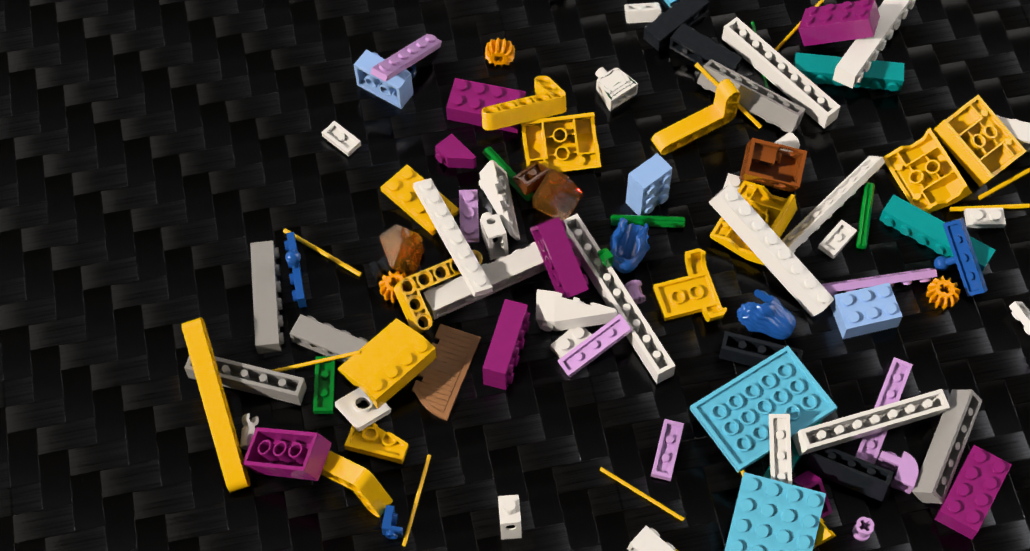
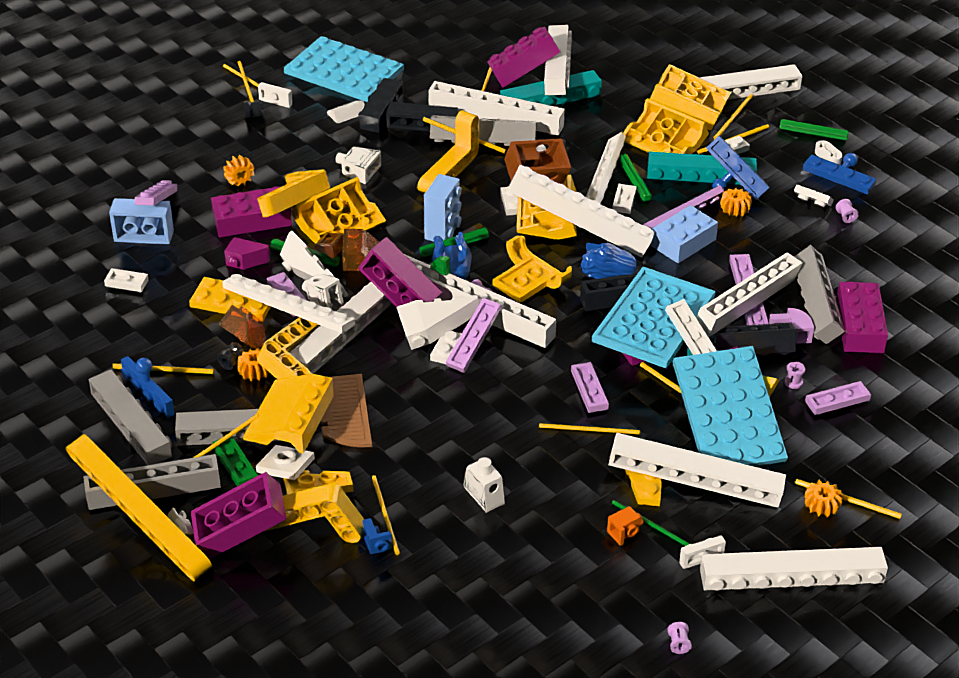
camera: 30 degrees left, 20 degrees down
magenta brick [482,299,530,390] -> none

